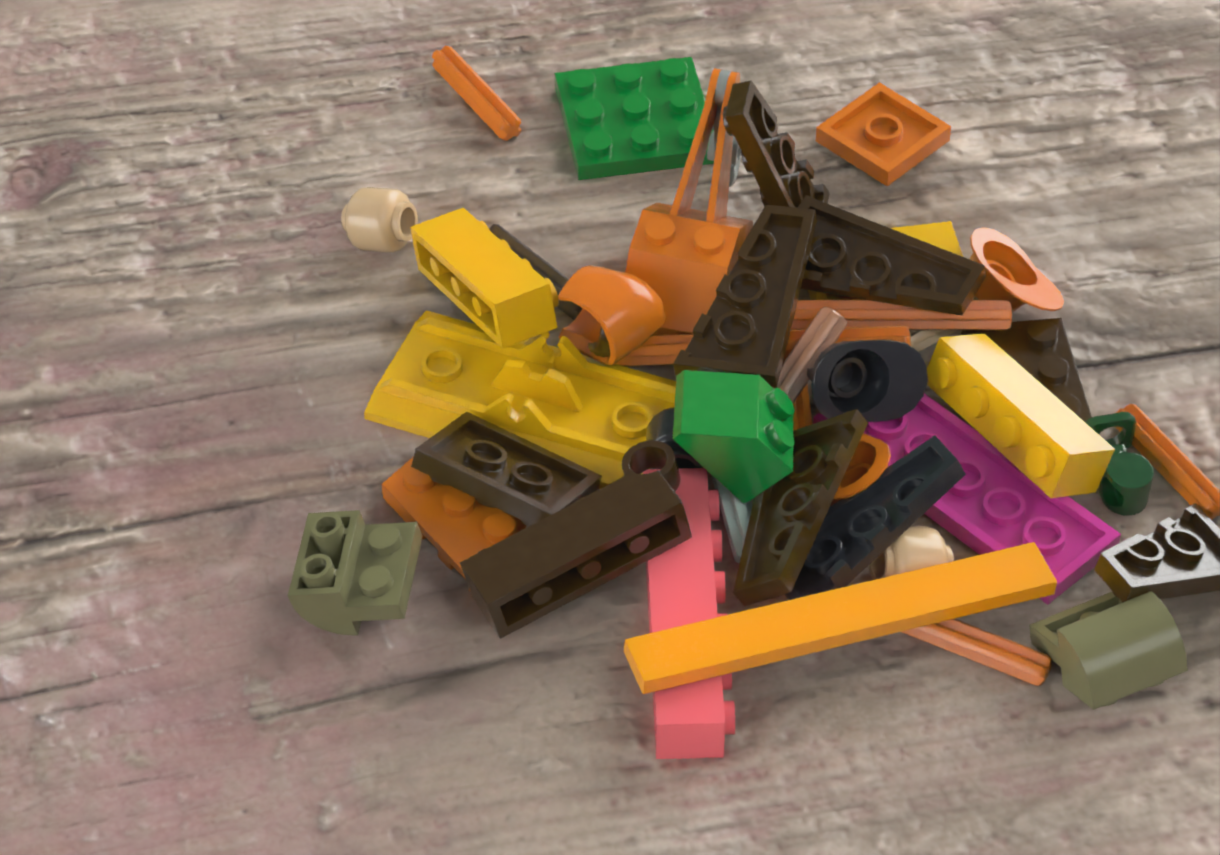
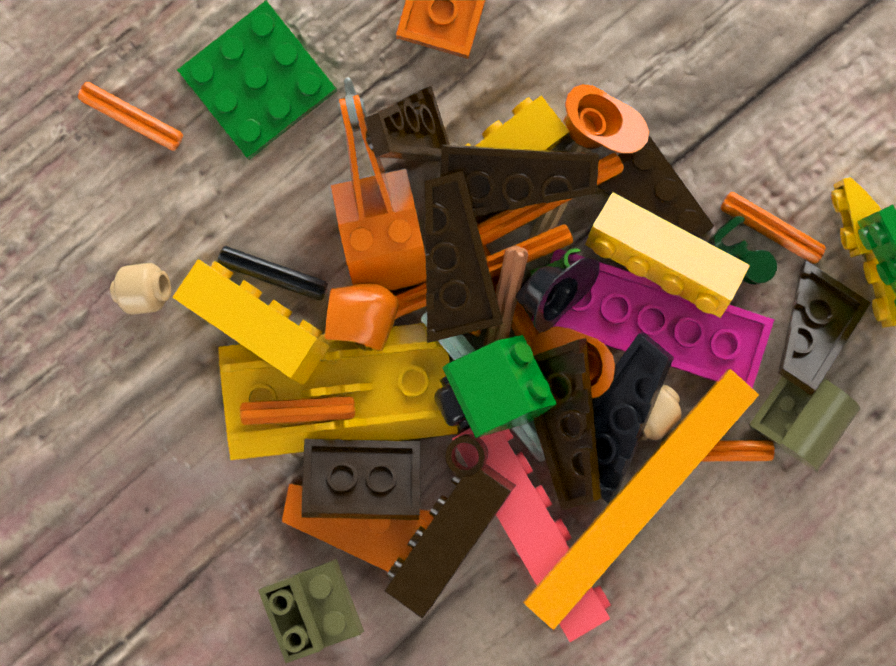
camera: 25 degrees left, 40 degrees up
none -> orange axle [240,396,355,425]

